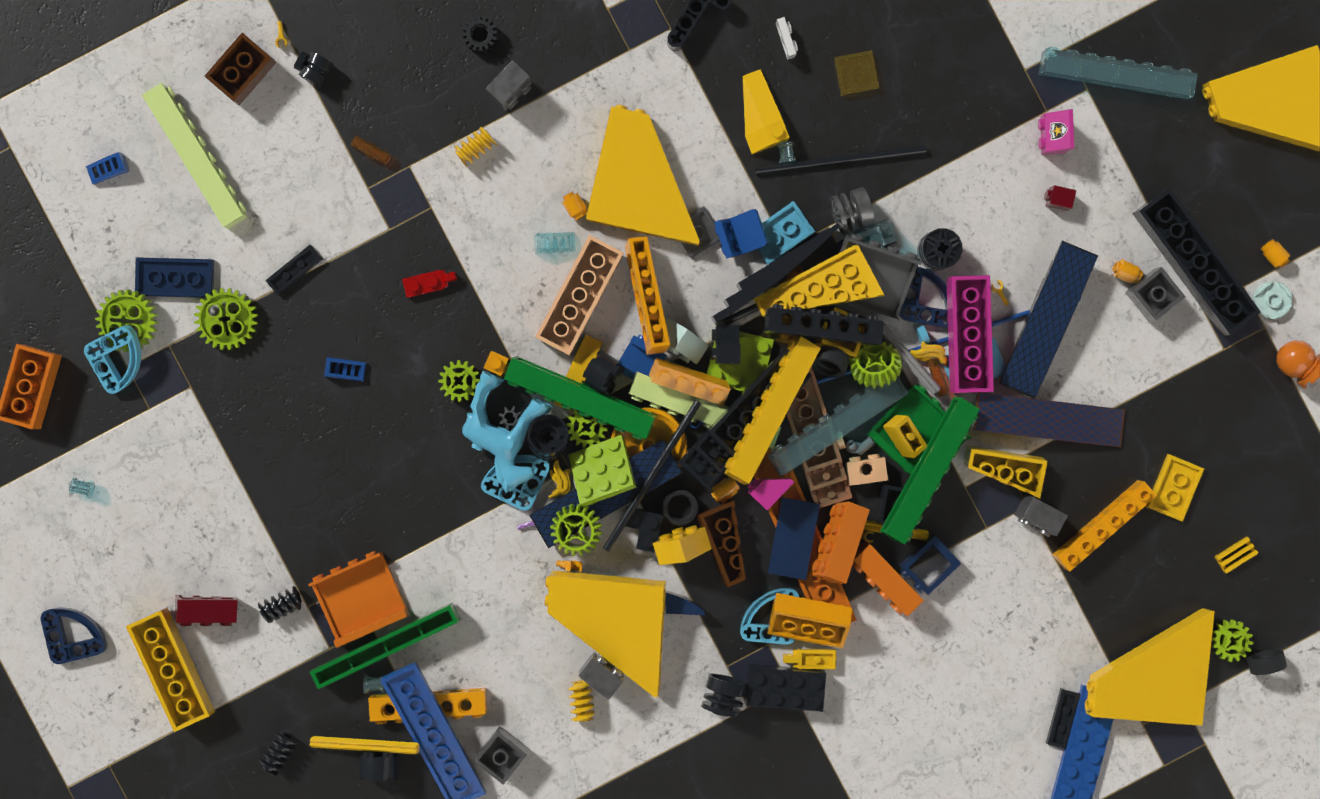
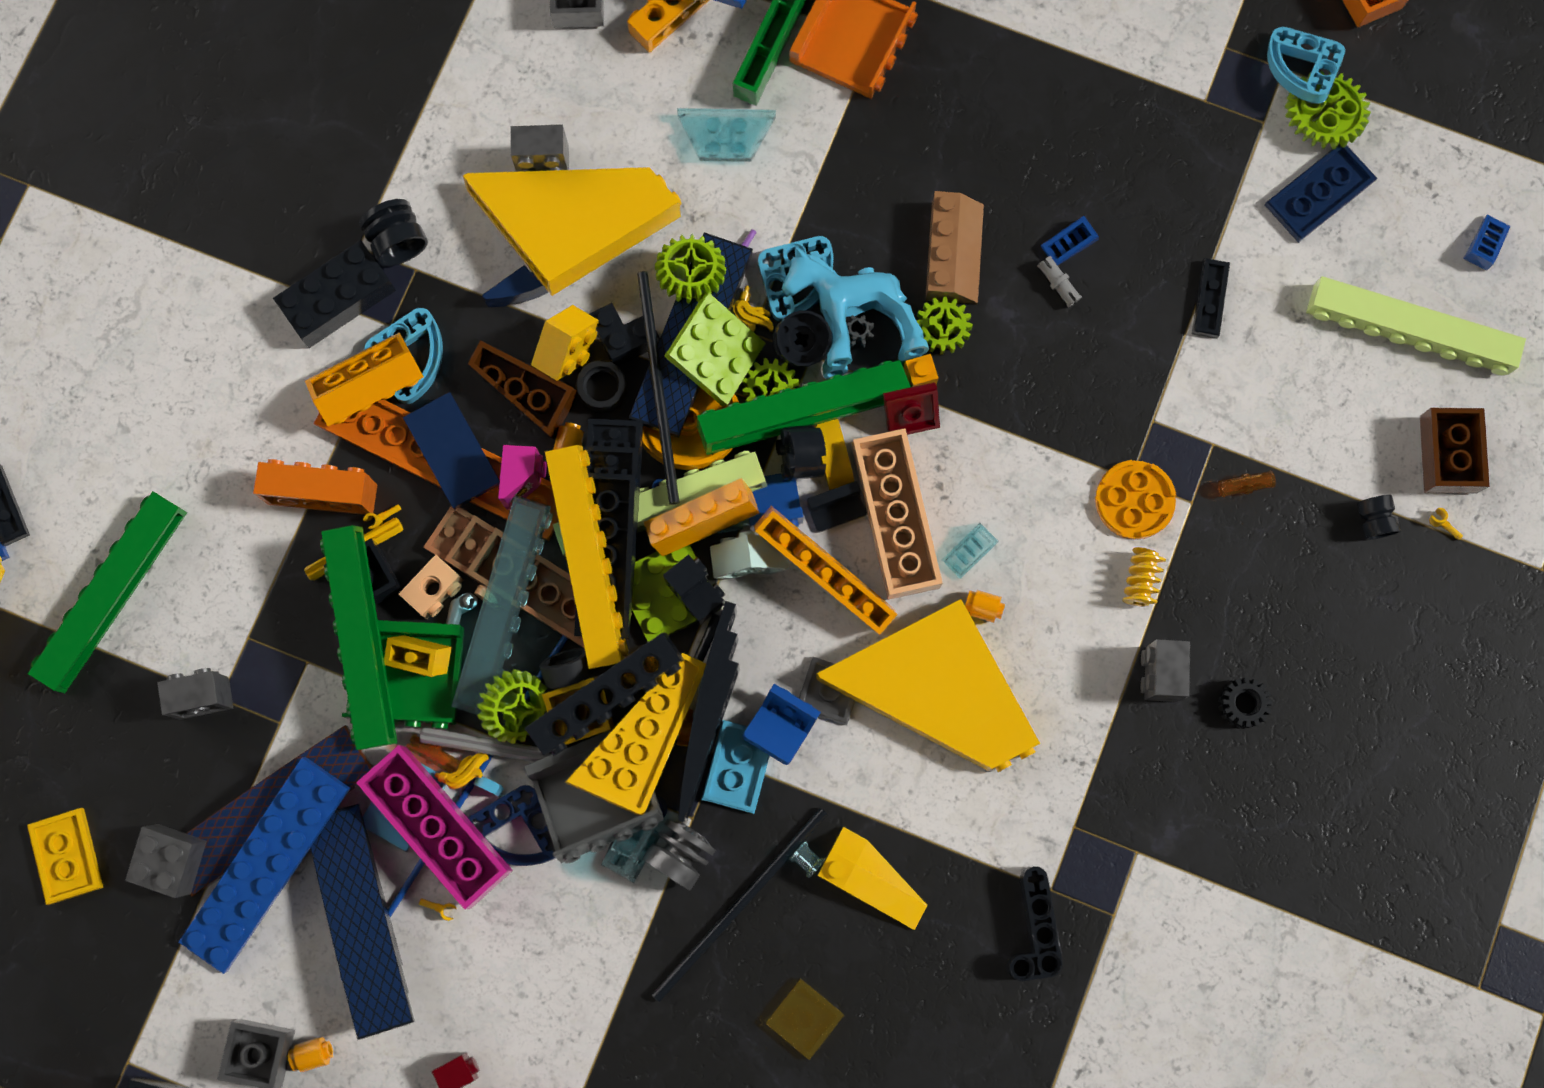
camera: 140 degrees right, 10 degrees down
lime gear [194,288,258,350] -> none
black tile [294,52,309,72] -> none
red hinge [402,270,457,298] -> none
light orange piece [556,560,583,572] -> none
yellow piece [568,680,595,722] -> none
white plate [776,17,798,60] -> none
yellow hinge [783,649,836,669] -> none
orange brick [812,502,870,584] -> none
dark blue window [899,534,962,595] -> none
black wheel [917,228,963,271] -> none
yellow wedge [964,445,1048,498] -> none
light orange brick [1052,480,1157,571] -> none
none -> green brick [28,491,187,694]
none -> flat silver brick [125,824,207,898]
none -> blue plate [179,757,350,974]
none -> clear light blue wing [677,108,776,162]
none -> black panel [806,481,867,533]
none -> dark red tile [883,382,940,435]
none -> medium nougat slope [925,191,984,304]
none -> light grey pin [1037,256,1082,307]
none -> light orange tile [1095,460,1176,539]

